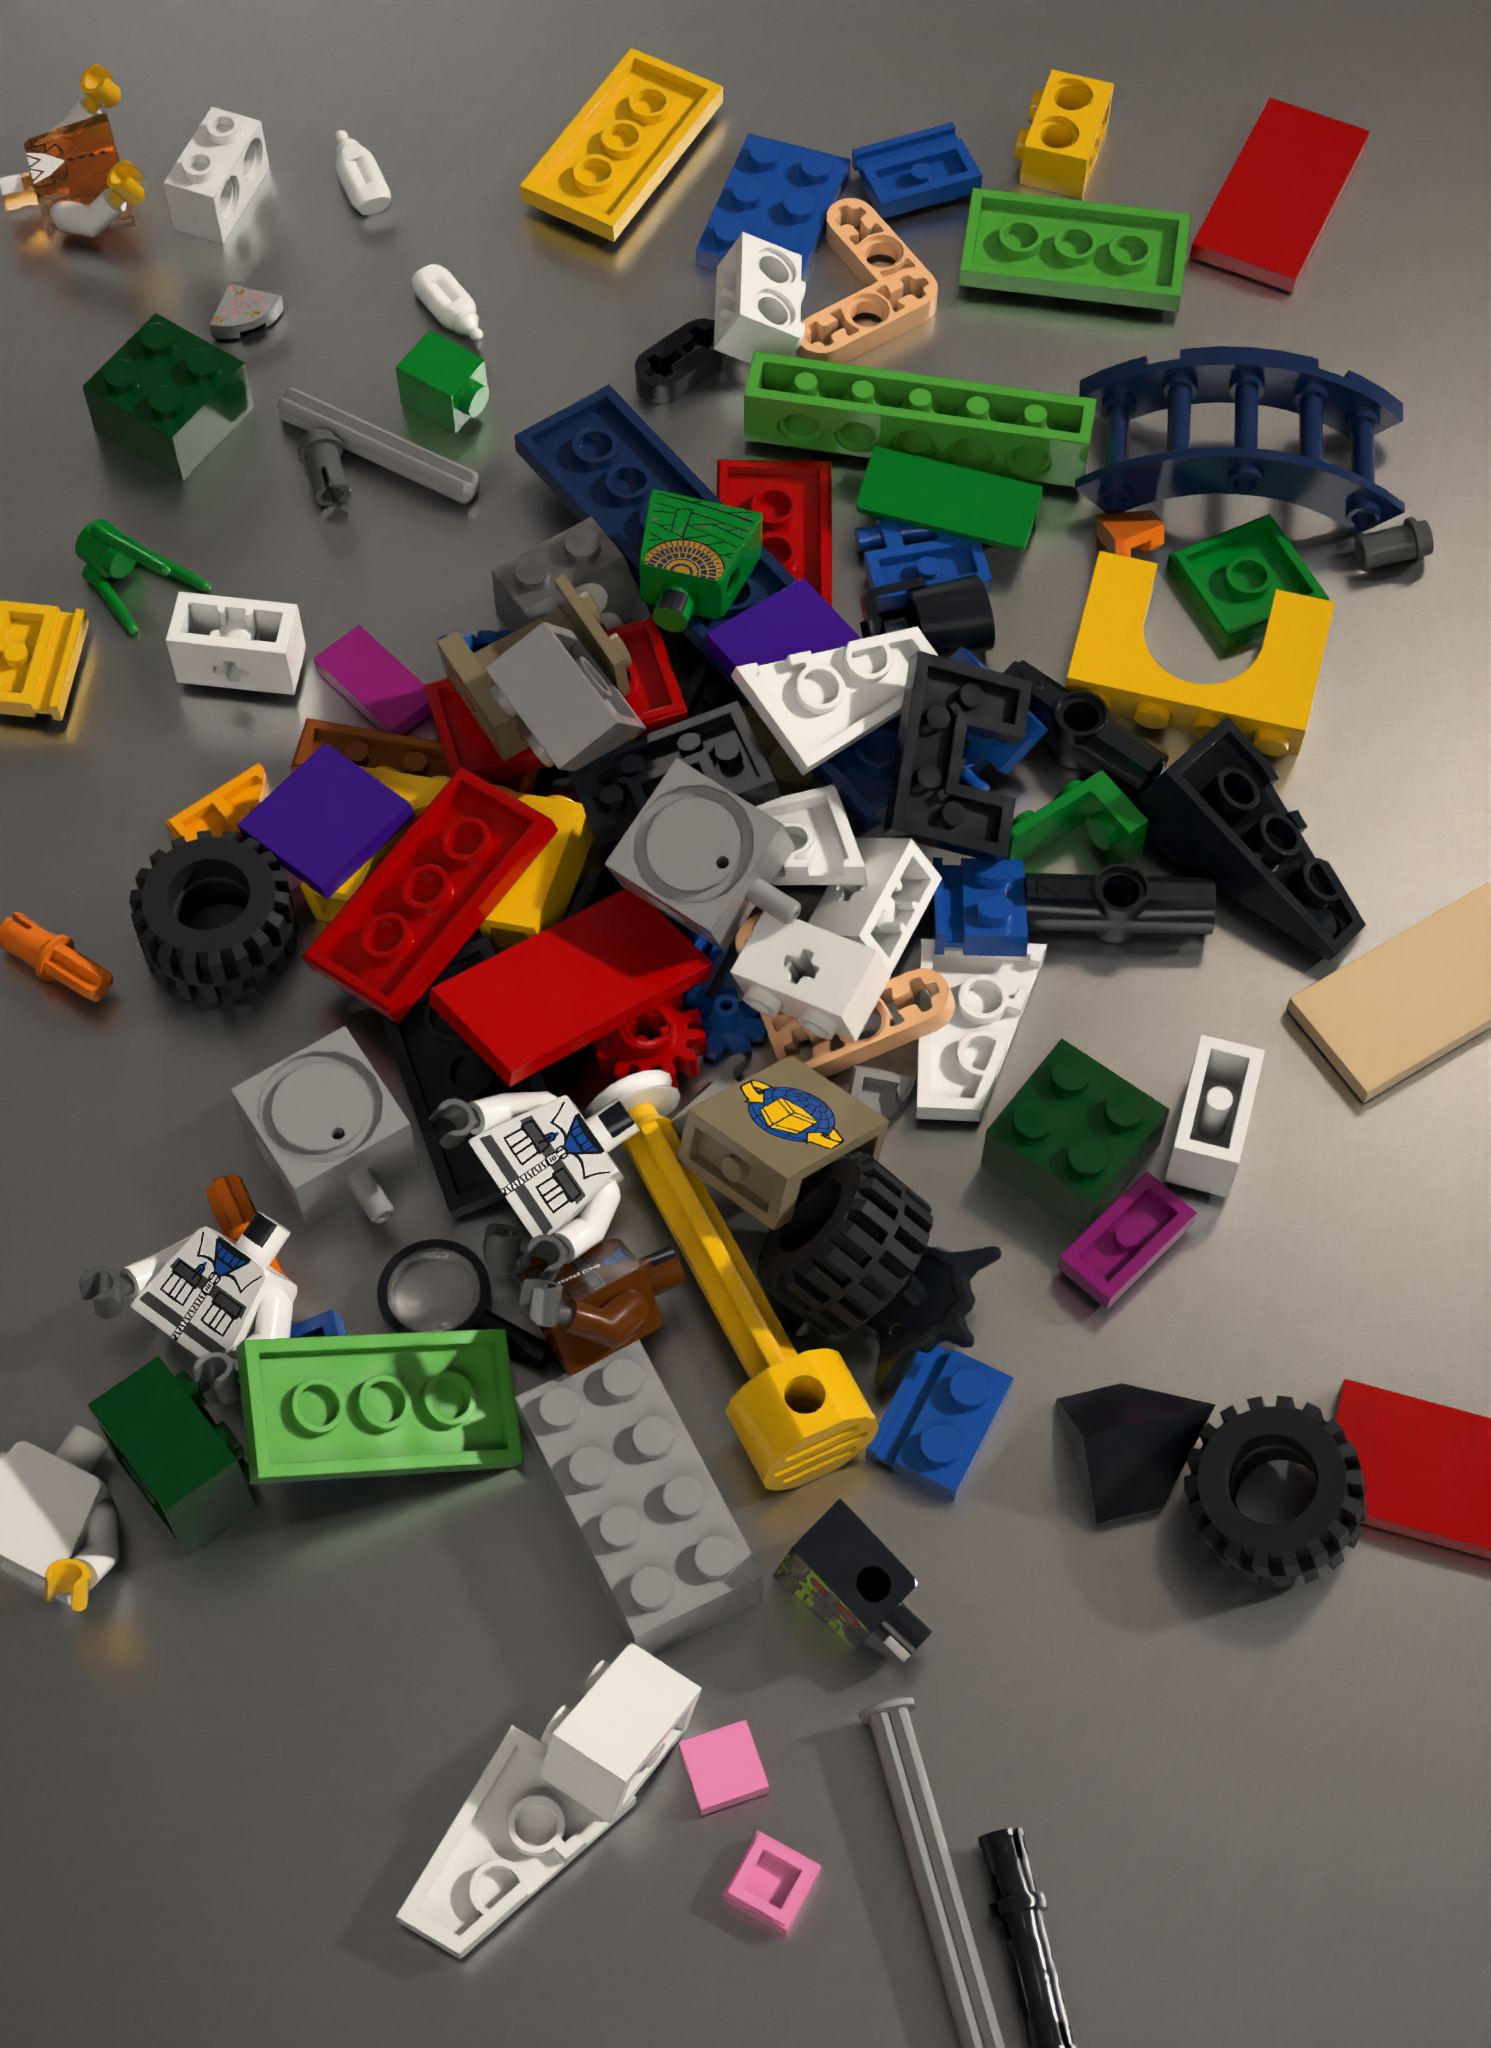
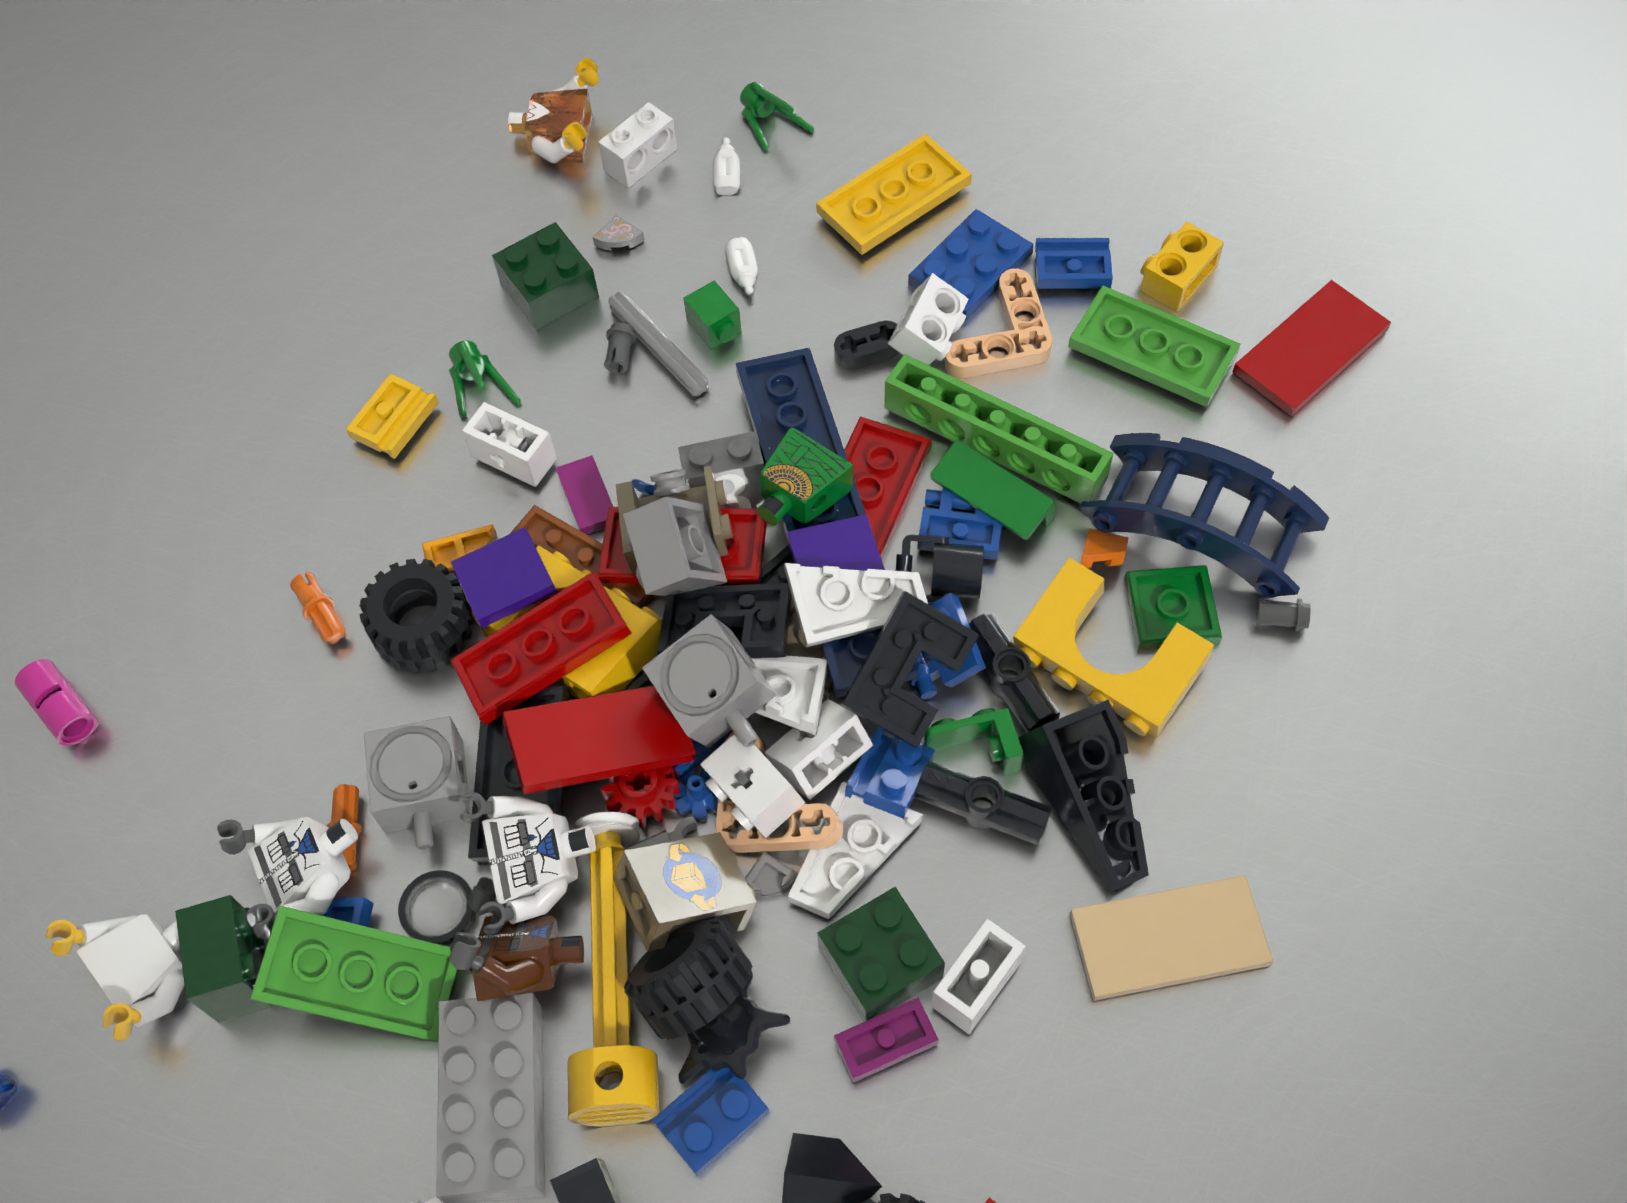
camera: 25 degrees right, 0 degrees up
none -> light grey bush [650,469,690,496]
none -> green plant [740,81,814,150]

